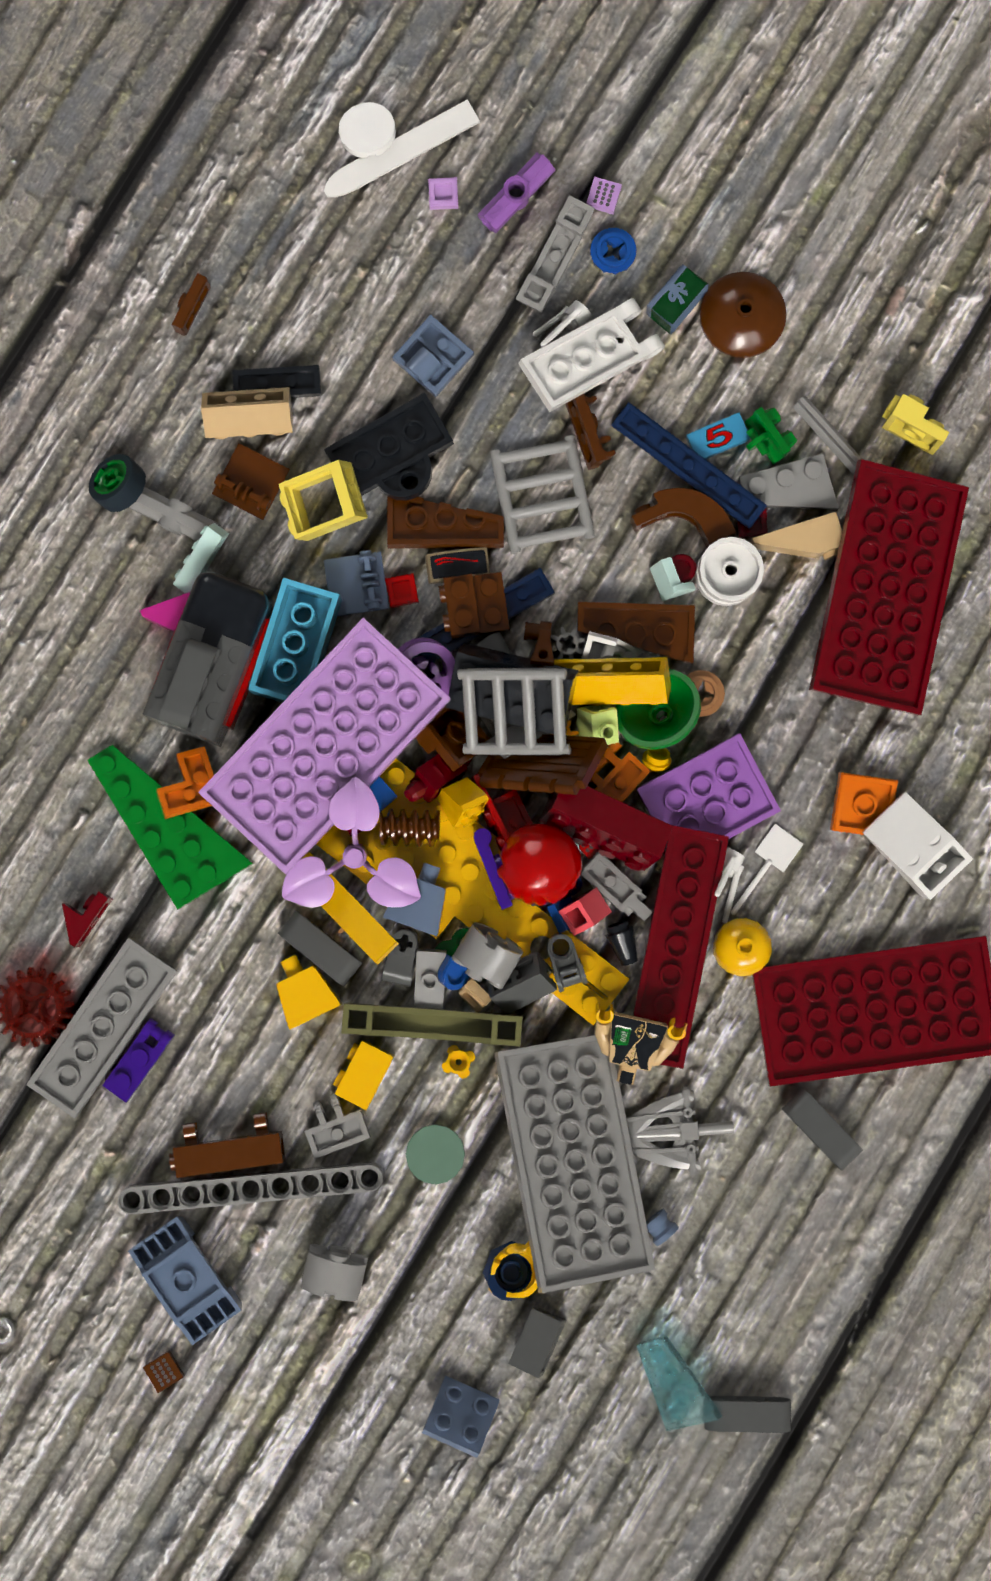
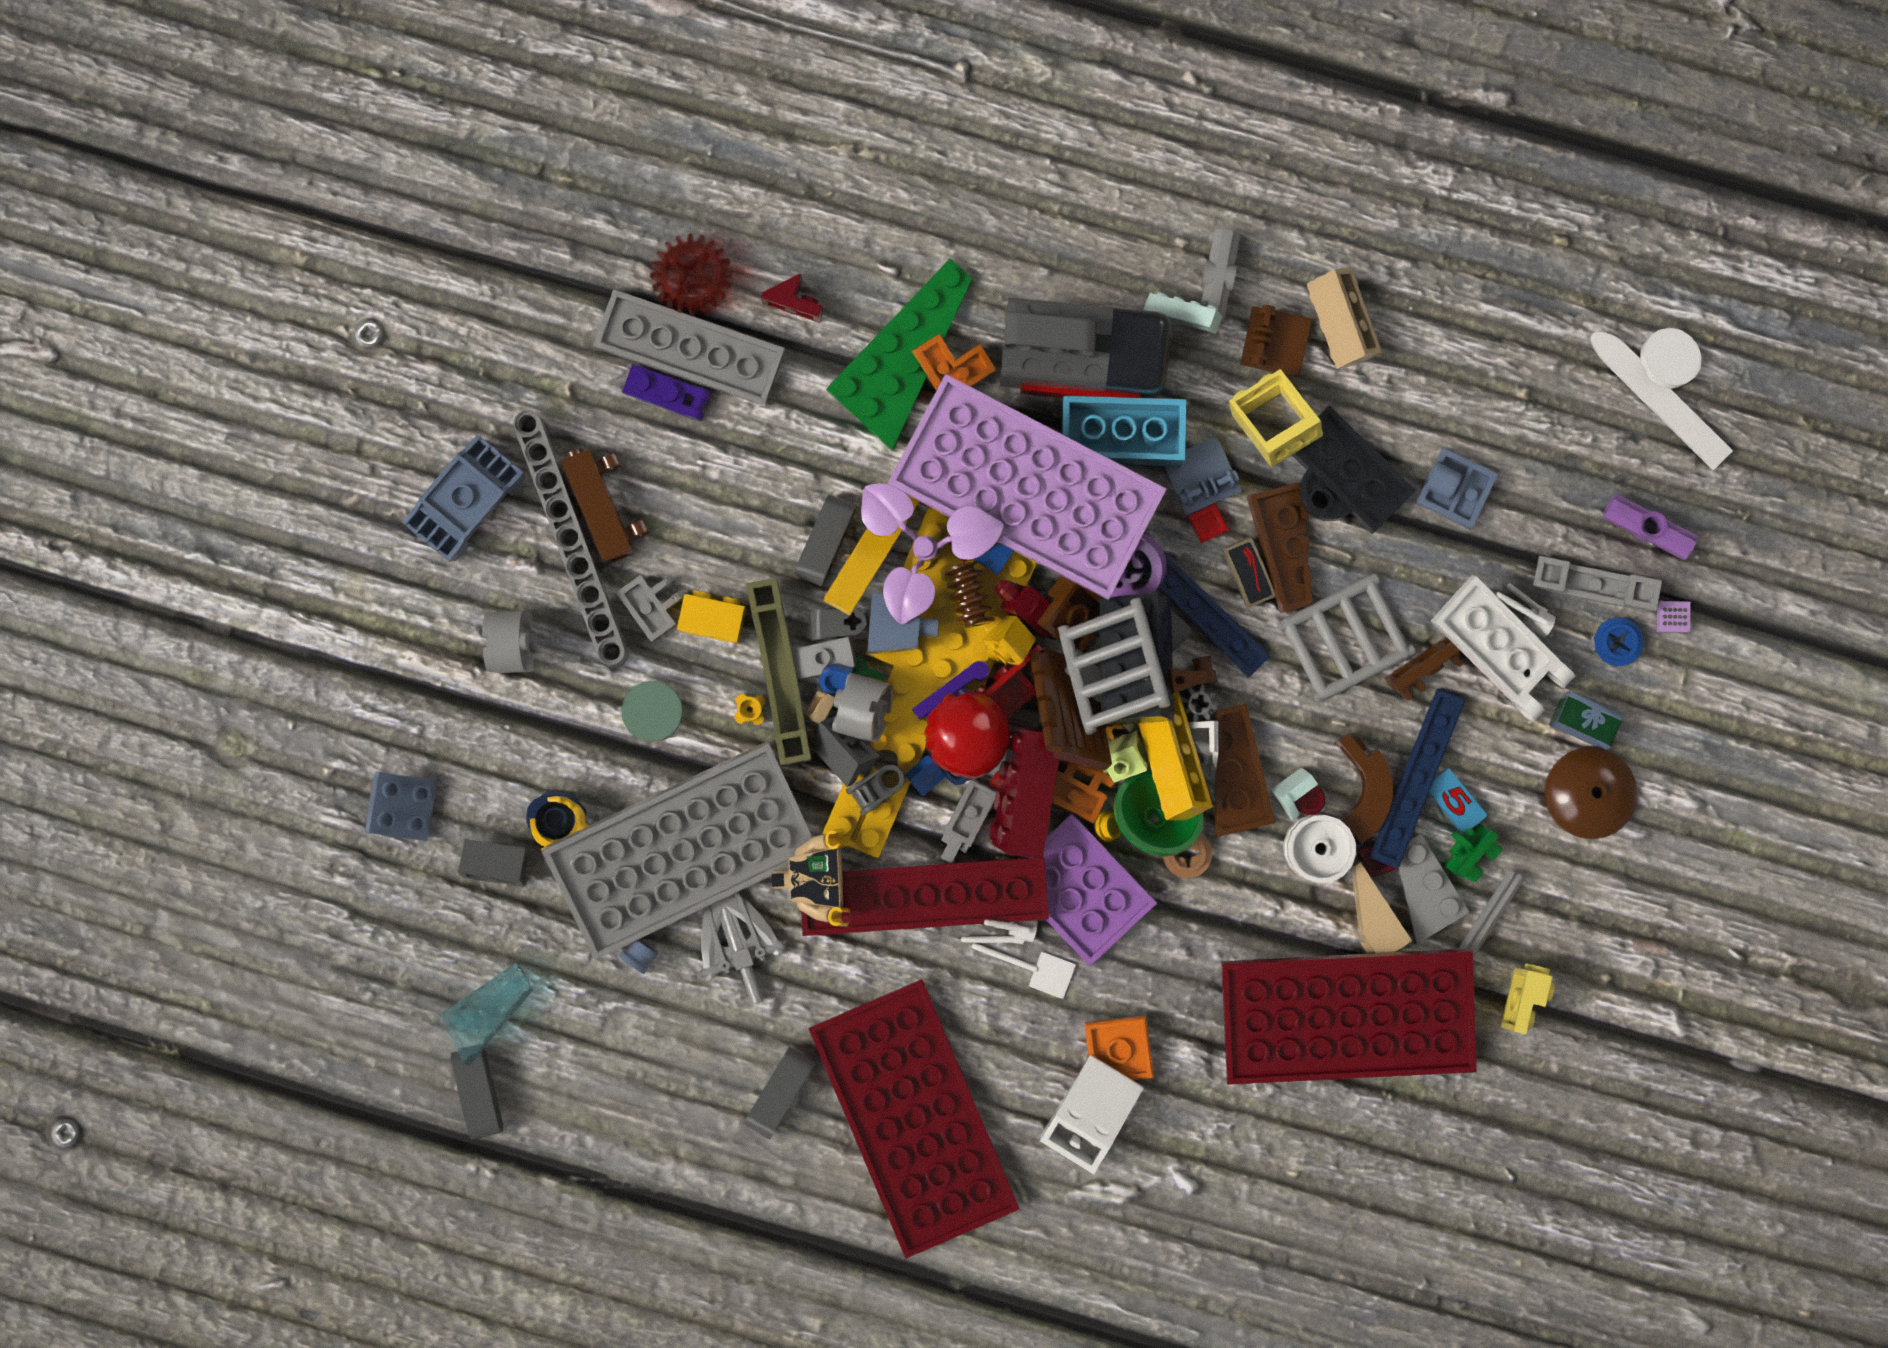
camera: 75 degrees right, 0 degrees up
black wheel [89,454,146,512] -> none
dark pink slope [140,592,190,633] -> none
reddish brown tile [143,1350,185,1393] -> none
reddish brown plate [172,273,211,336] -> none
black plate [232,365,321,398] -> none
yellow torso [276,955,342,1030] -> none
lavender tile [428,177,458,210] -> none
reddish brown plate [438,572,510,639] -> none
coral brick [559,887,612,936] -> none
black cone [605,920,638,966] -> none
yellow cylinder [713,918,772,976] -> none

